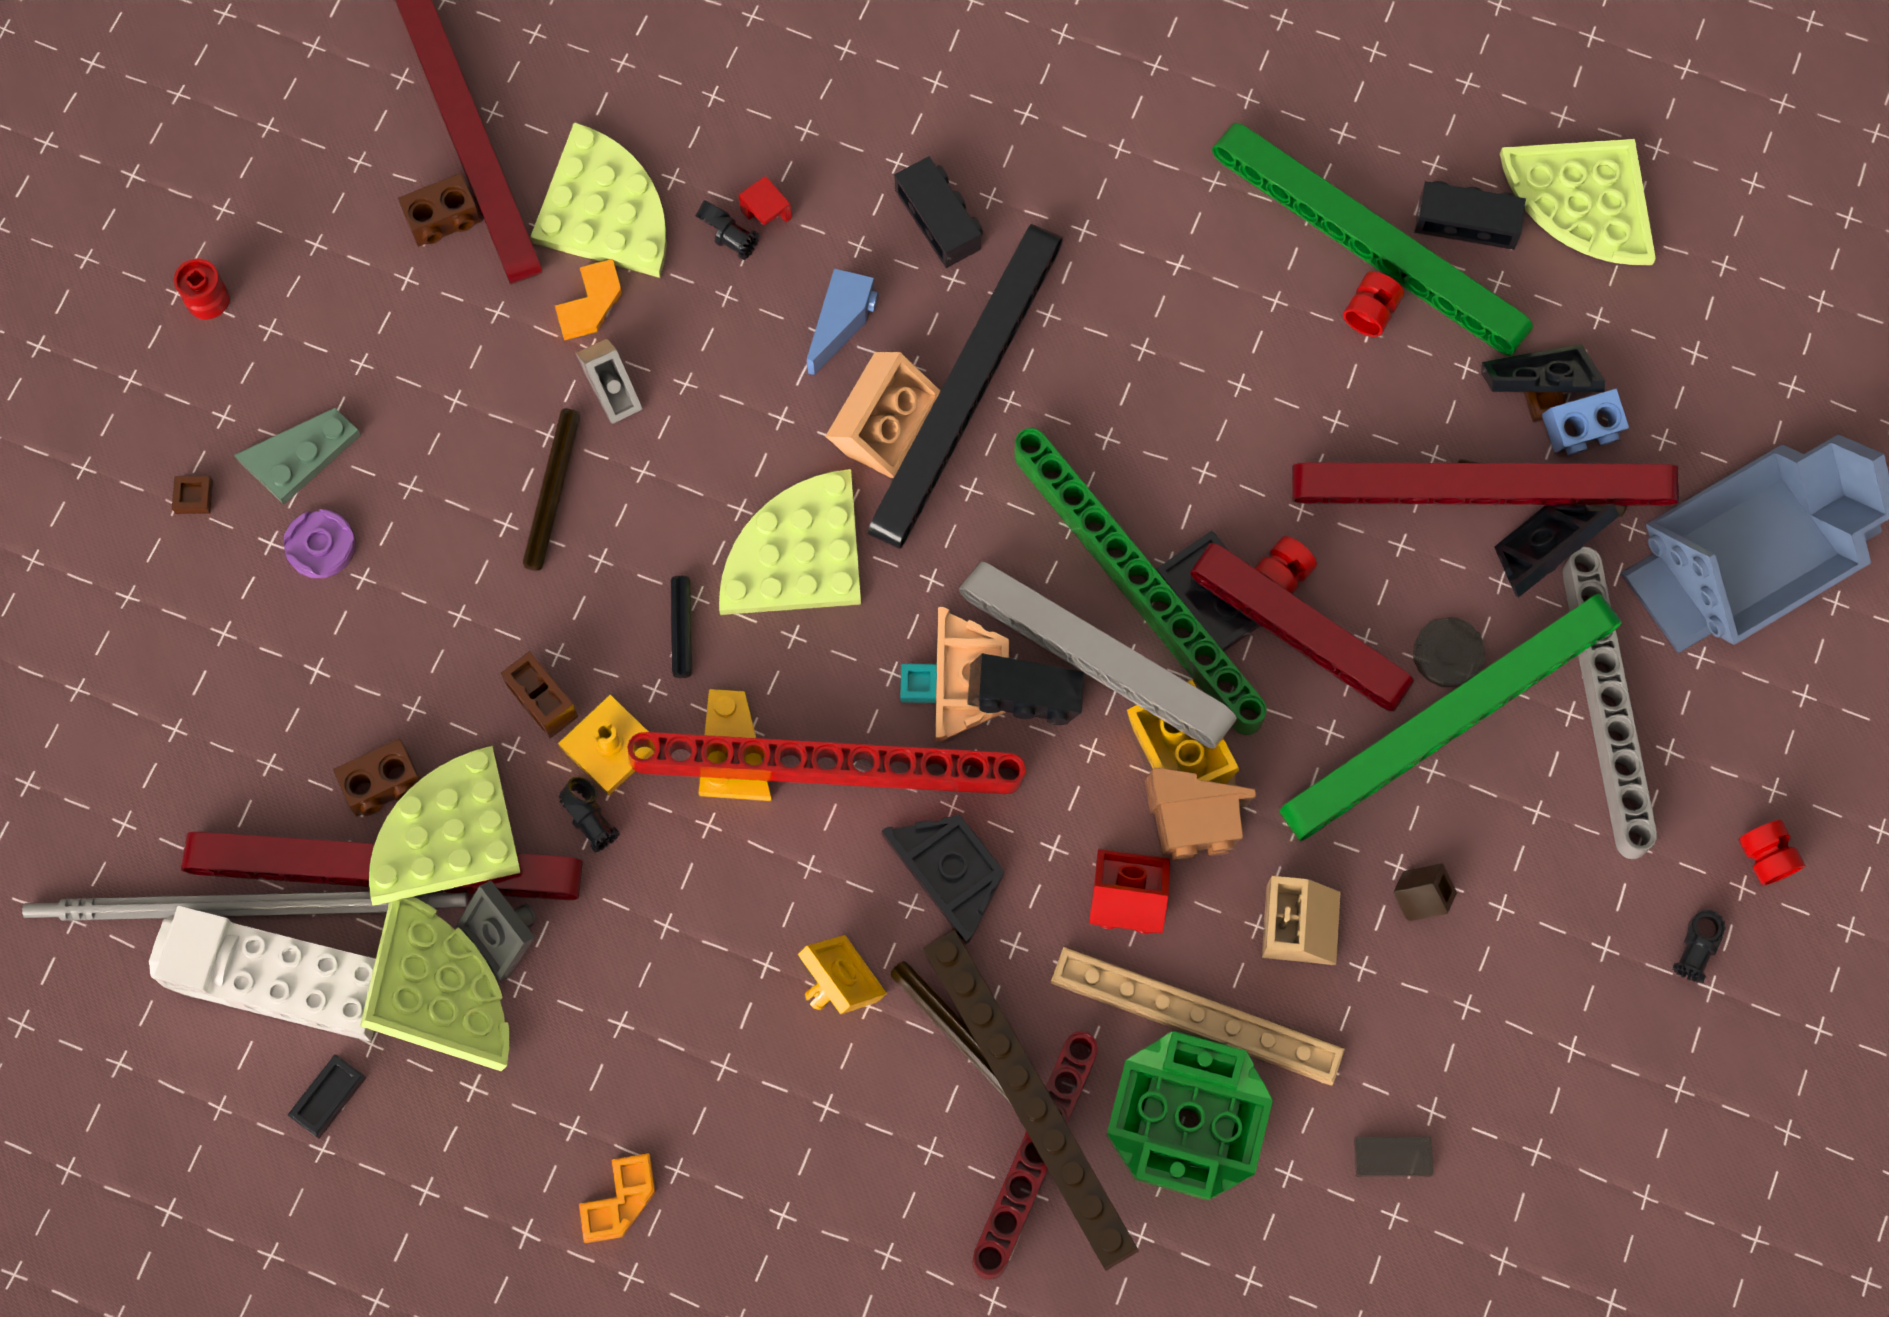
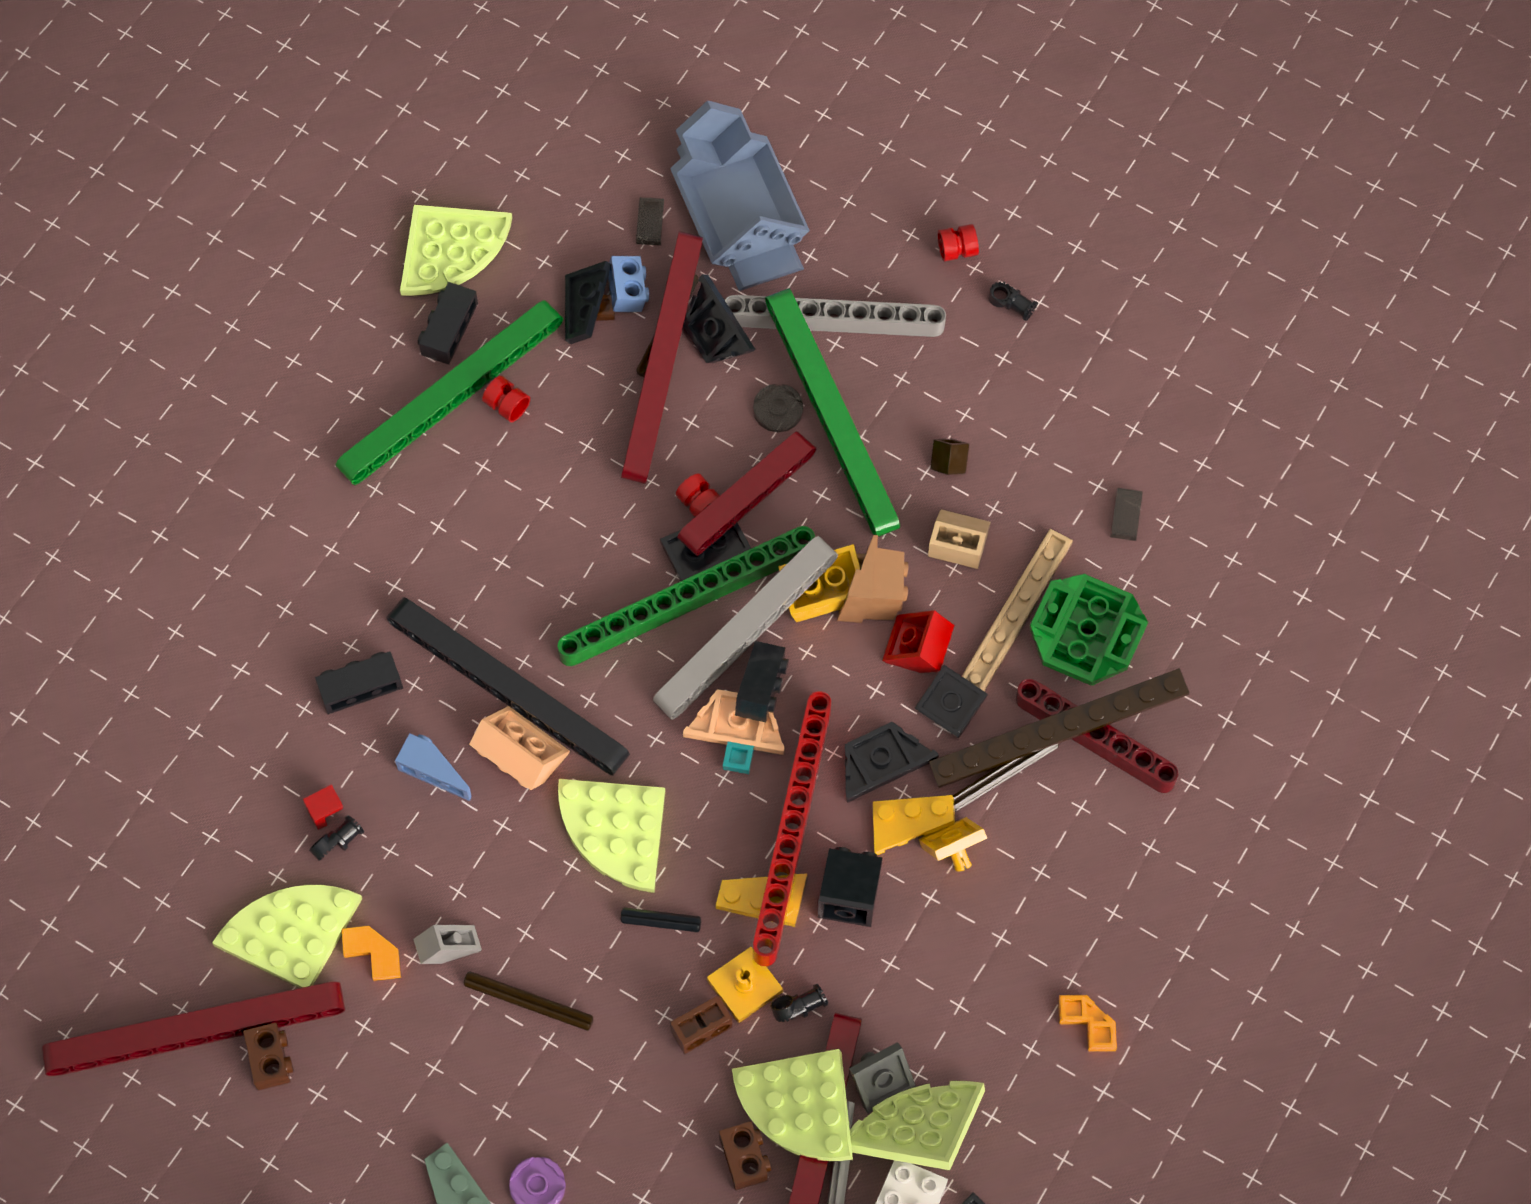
camera: 80 degrees left, 5 degrees down
none -> clear smoke tile [636,197,664,246]
none -> black slope [818,847,883,927]
none -> yellow wing [873,795,955,855]
none -> black tile [915,665,988,738]

